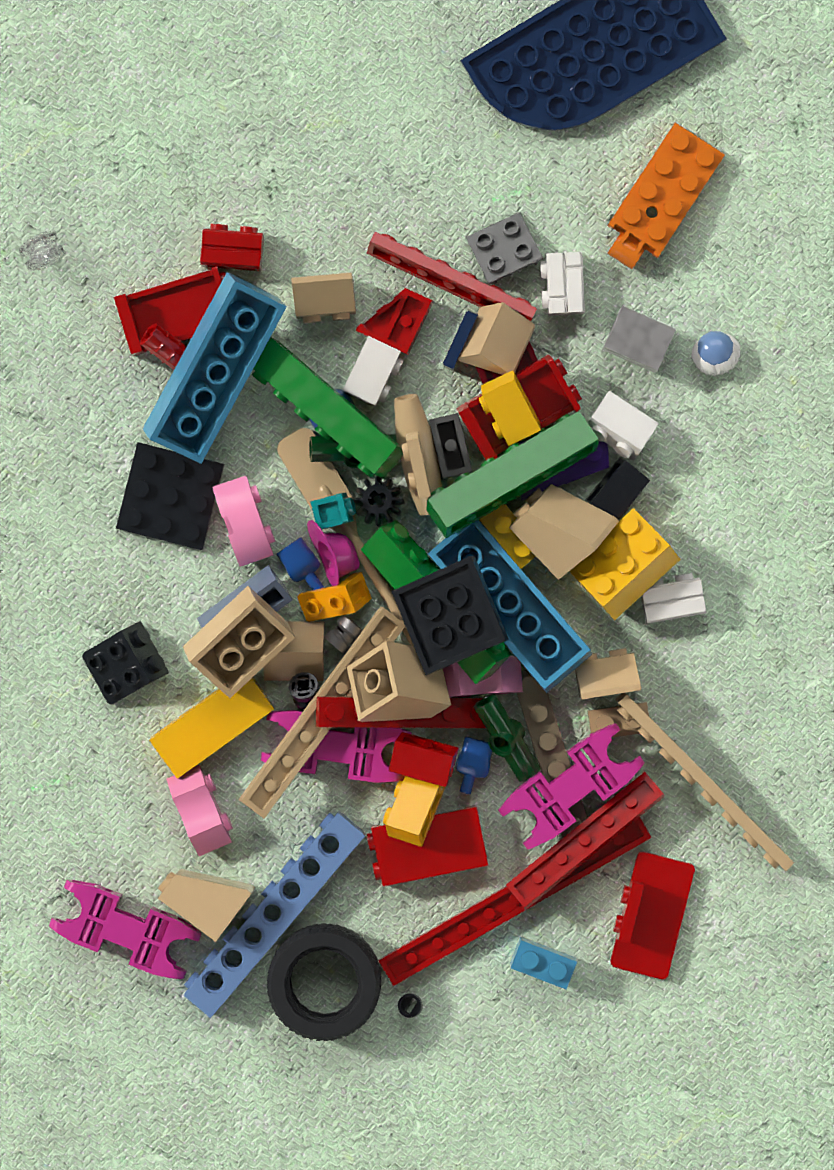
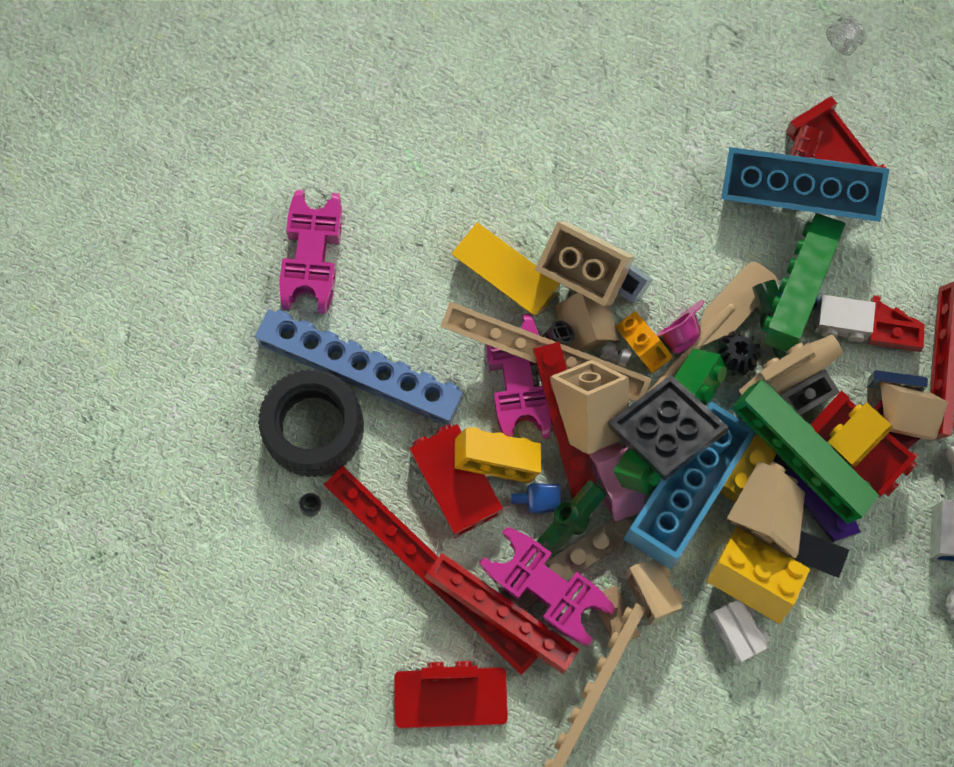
camera: 70 degrees right, 15 degrees down
black bracket [82,621,169,705] -> none
black plate [116,442,225,551] -> none
tan slope [158,869,255,942] -> none
bright pink brick [167,765,233,856] -> none
red brick [200,224,264,271] -> none
bright pink brick [213,476,275,567] -> none
blue piece [276,537,324,590] -> none
tan slope [291,273,356,323] -> none
teal bracket [310,492,356,529] -> none
red hinge [388,732,459,787] -> none
dark azure brick [510,936,577,990] -> none
white brick [588,391,659,461] -> none

